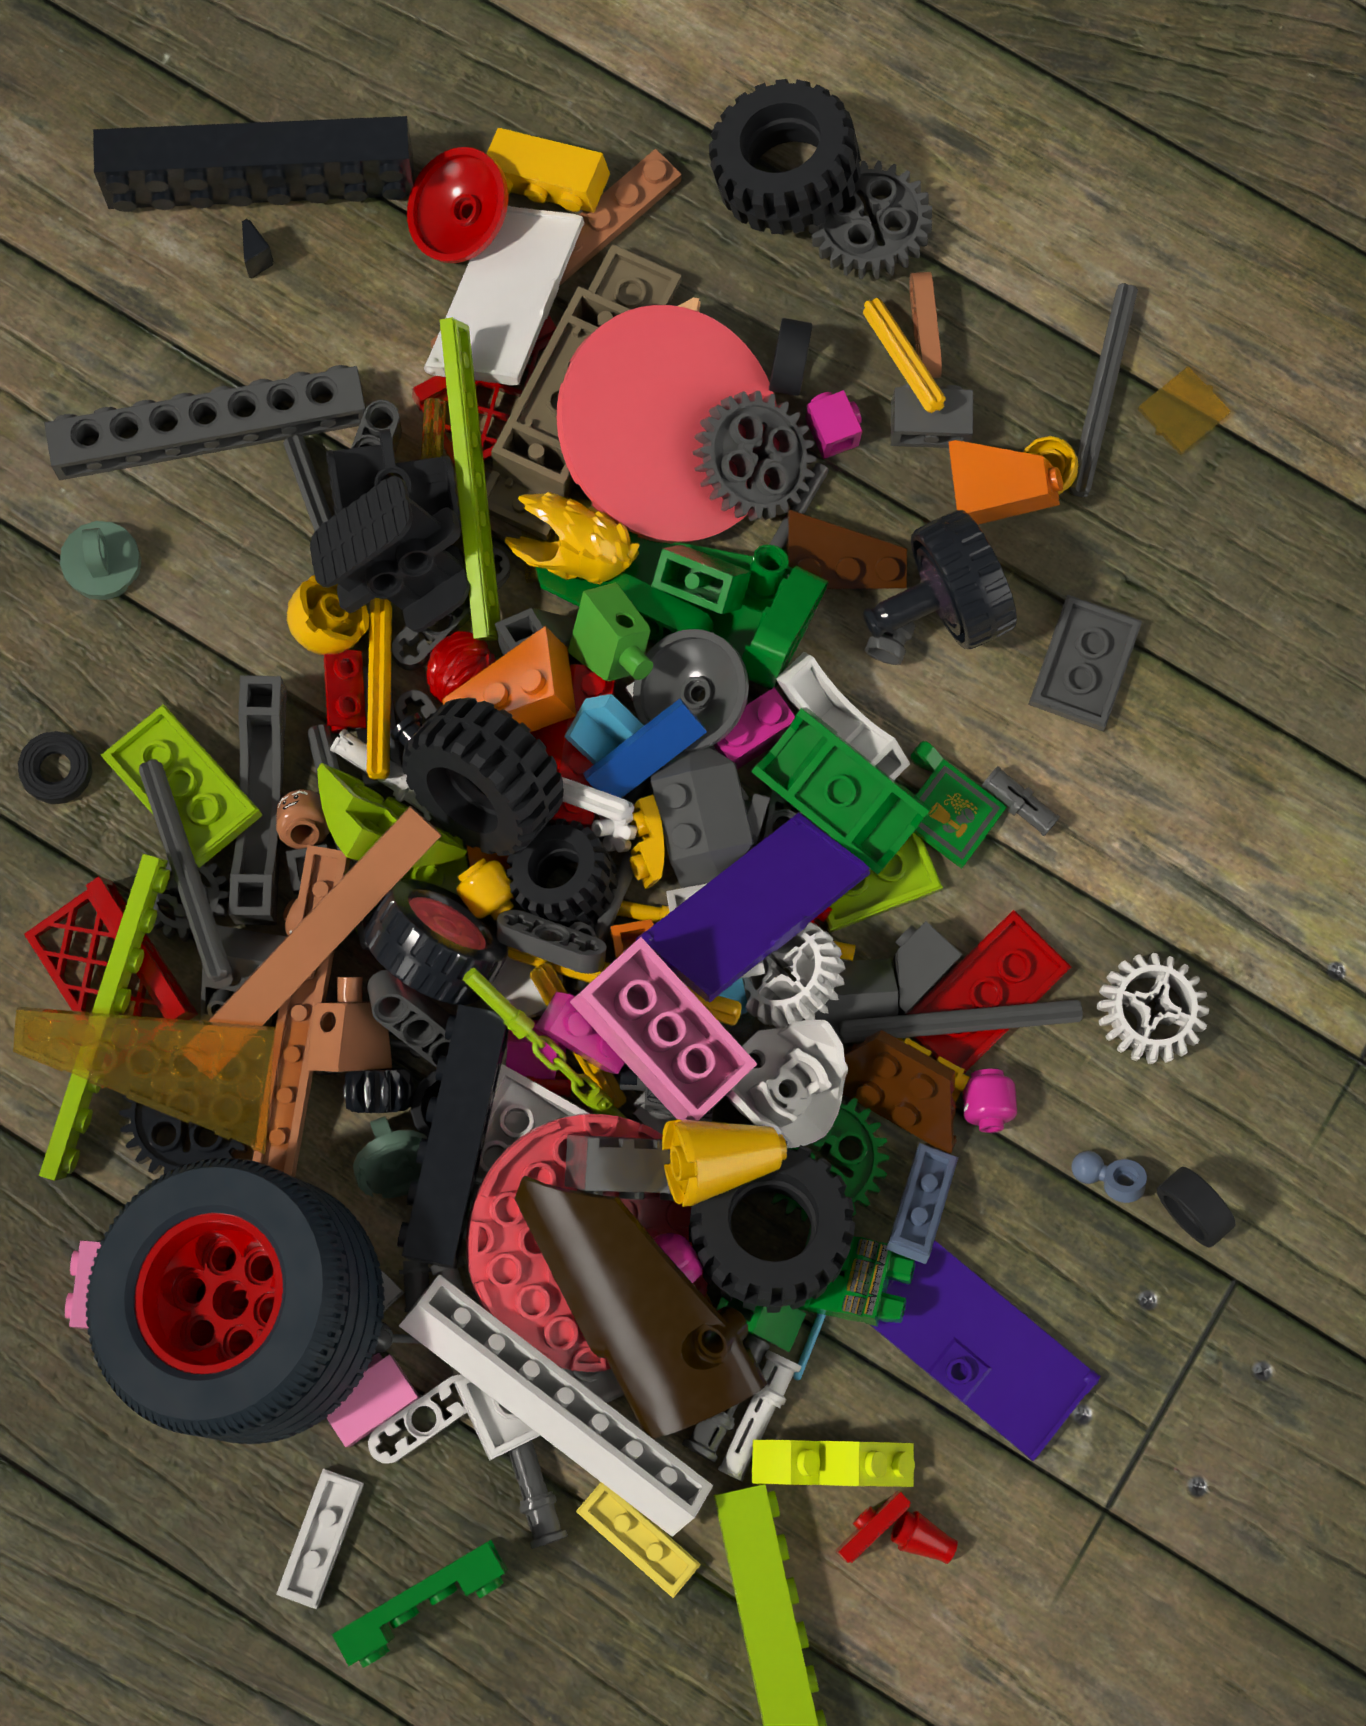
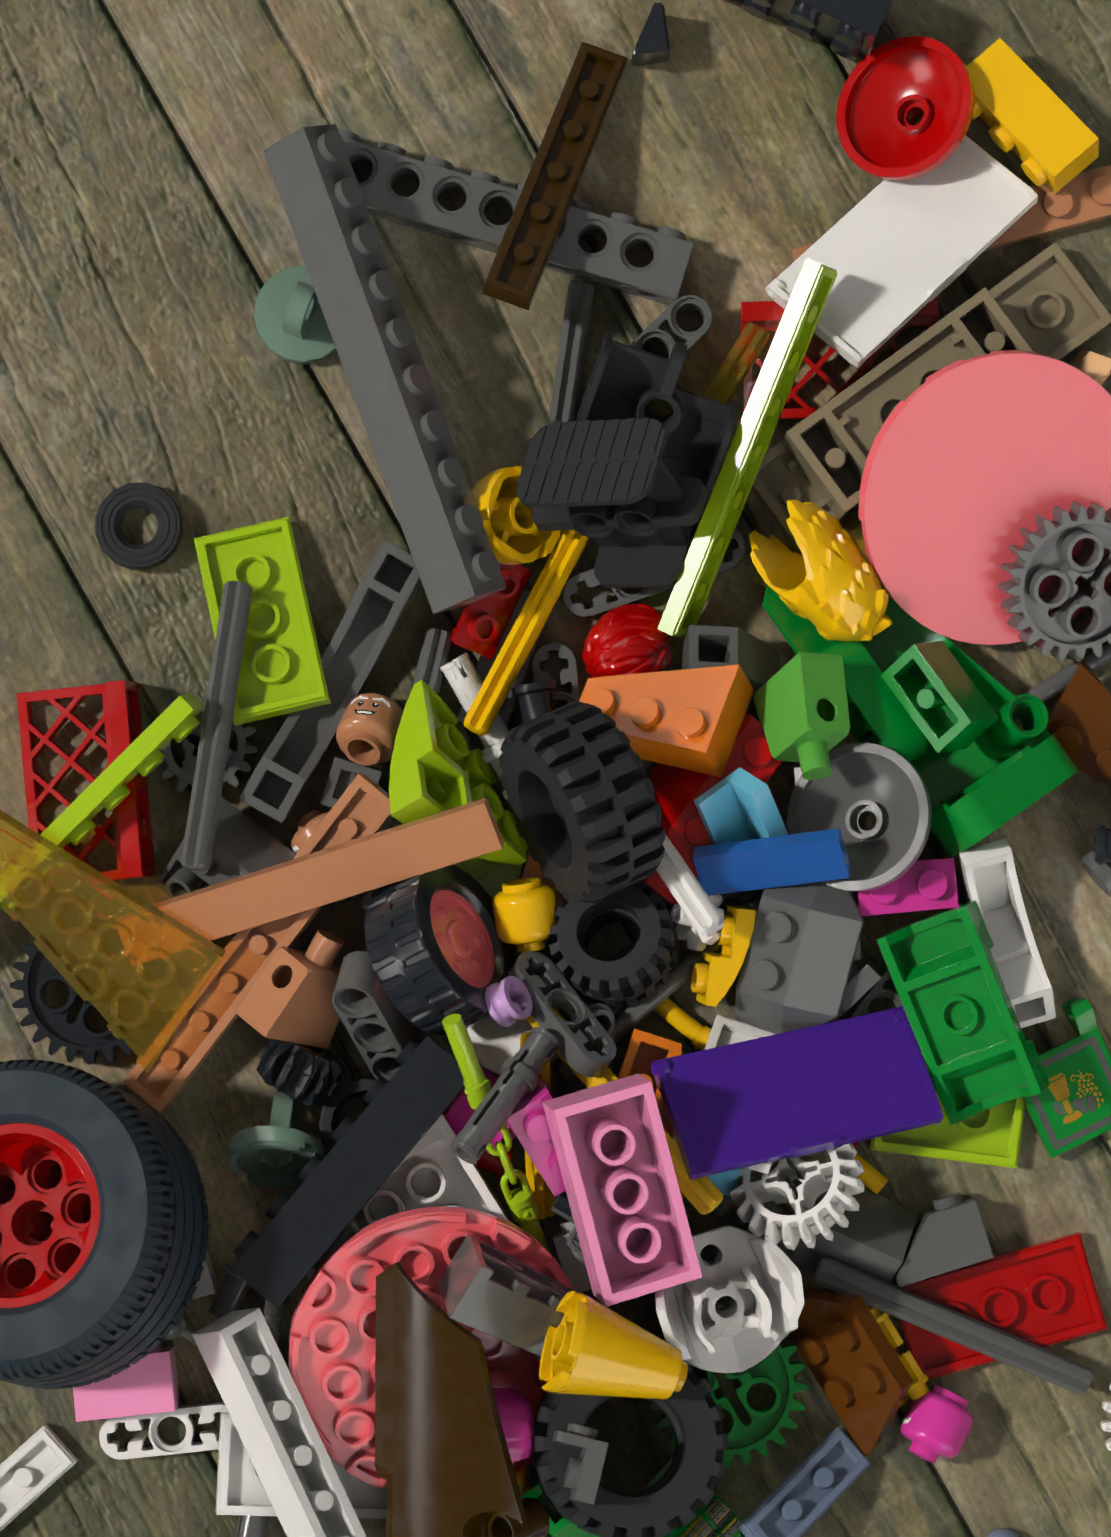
camera: 35 degrees right, 10 degrees up
none -> dark grey brick [263,124,506,614]
none -> dark grey pin [449,1027,560,1164]
none -> dark brown tile [482,42,628,310]
none -> lavender bush [485,976,533,1027]
none -> dark grey bracket [552,1423,609,1505]

